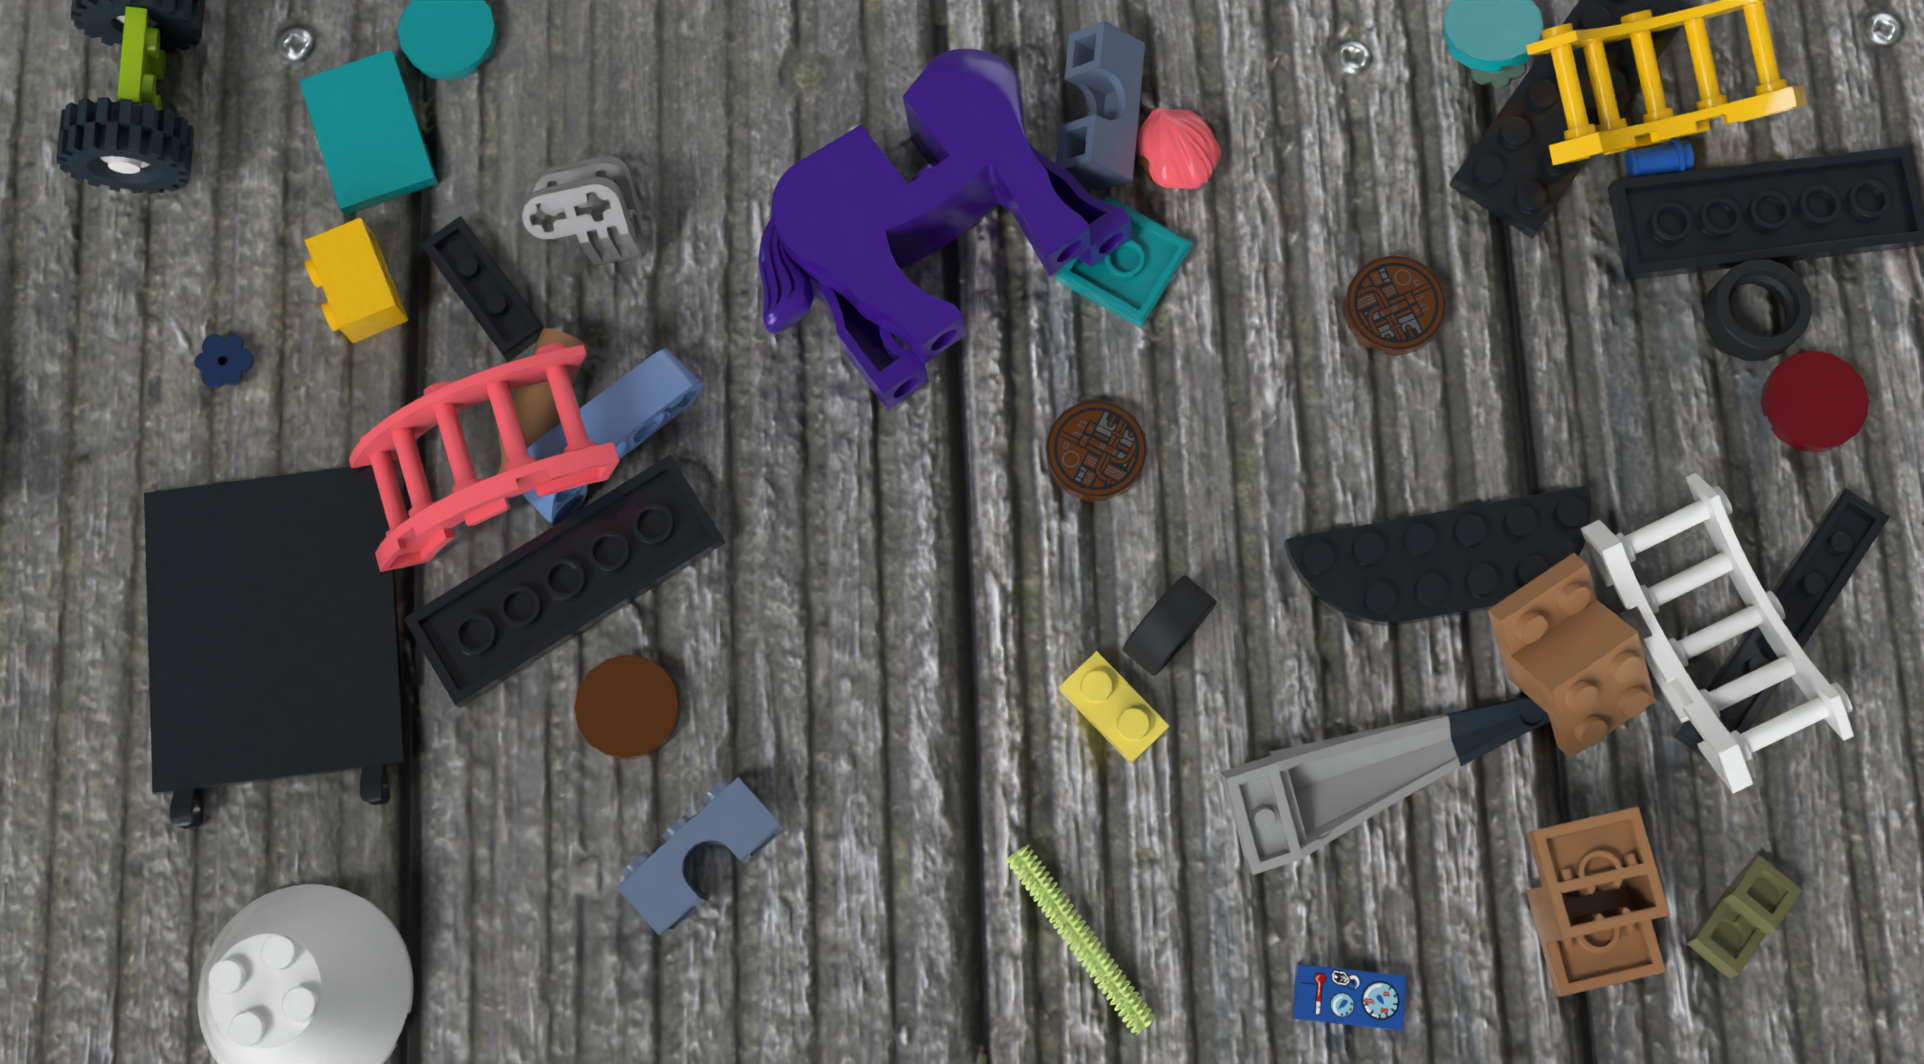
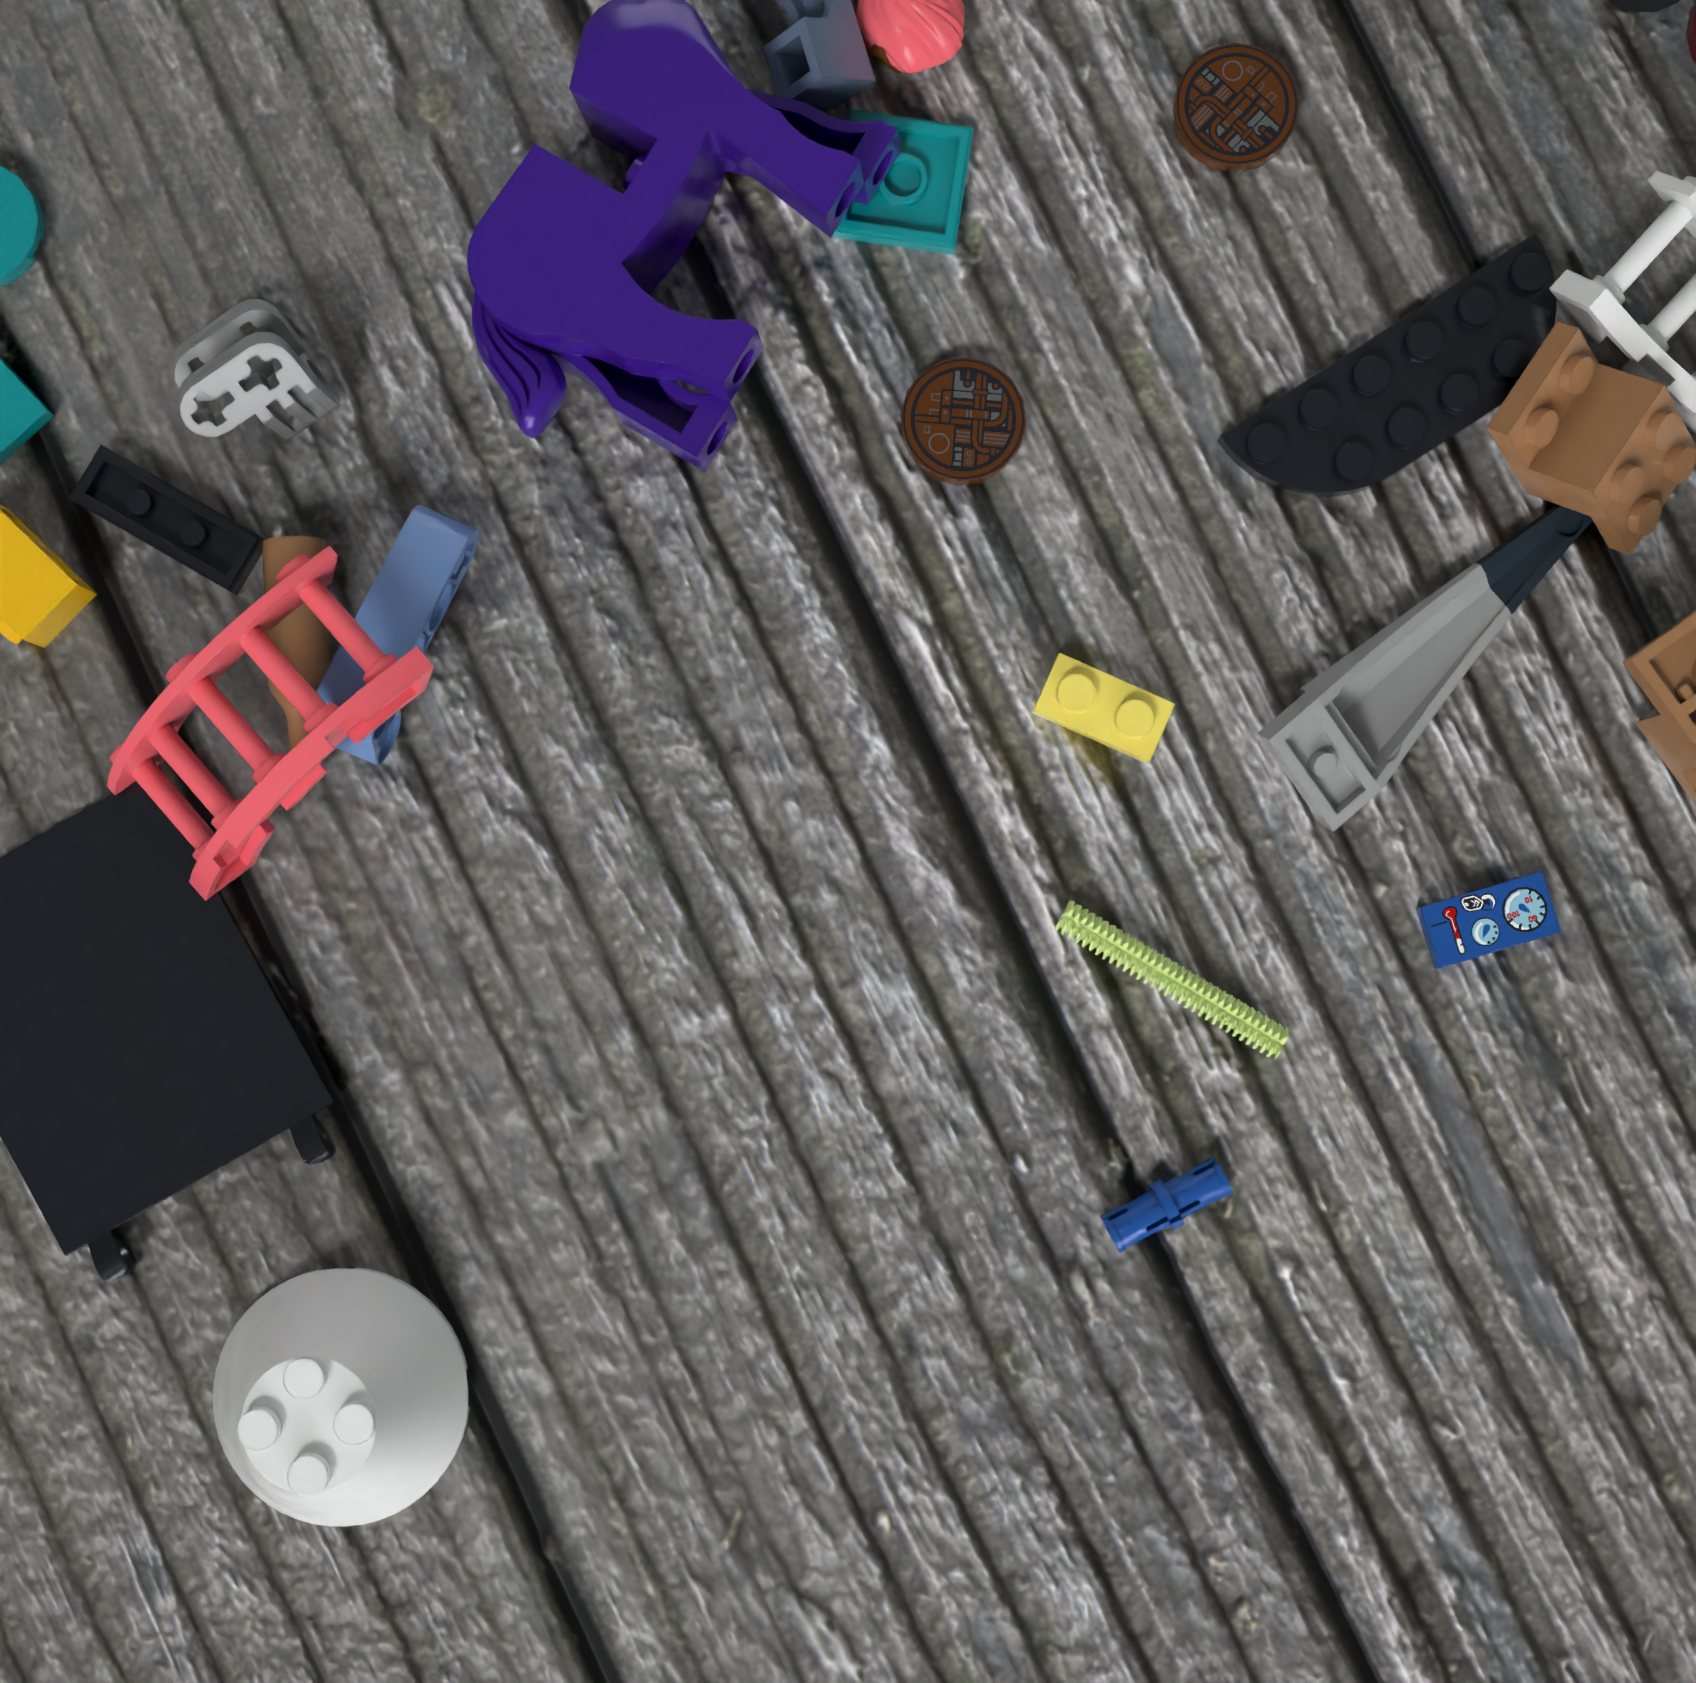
camera: 25 degrees left, 10 degrees up
black plate [403,455,726,708] -> none
reddish brown tile [574,655,681,761] -> none
sand blue arch [617,777,785,937] -> none
black tyre [1122,575,1217,676] -> none

